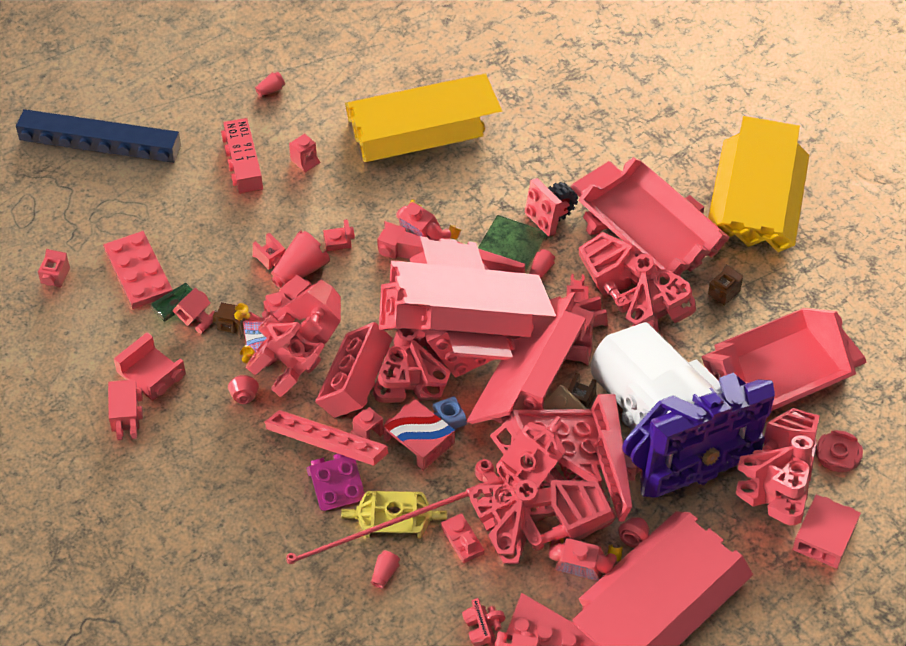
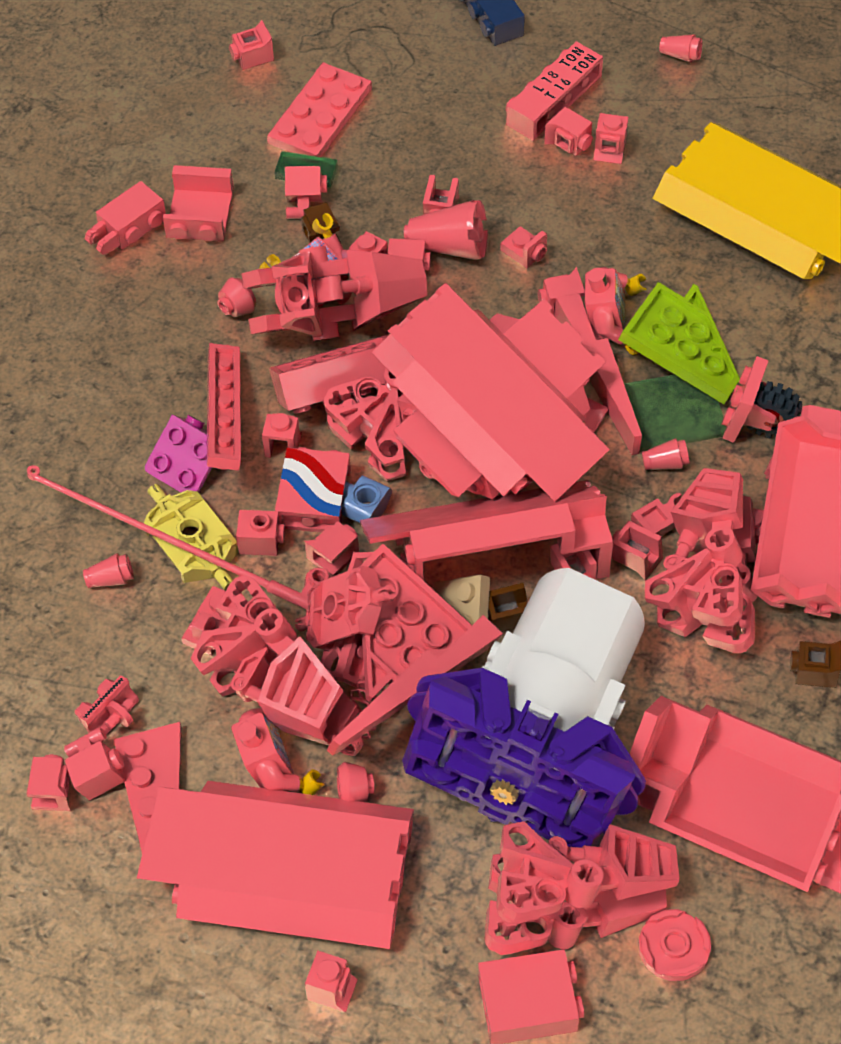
camera: 55 degrees right, 5 degrees up
none -> coral brick [236,510,285,556]
none -> coral window [305,521,359,577]
none -> coral window [305,951,358,1012]
none -> coral window [544,107,593,156]
none -> lime wing [618,282,740,404]

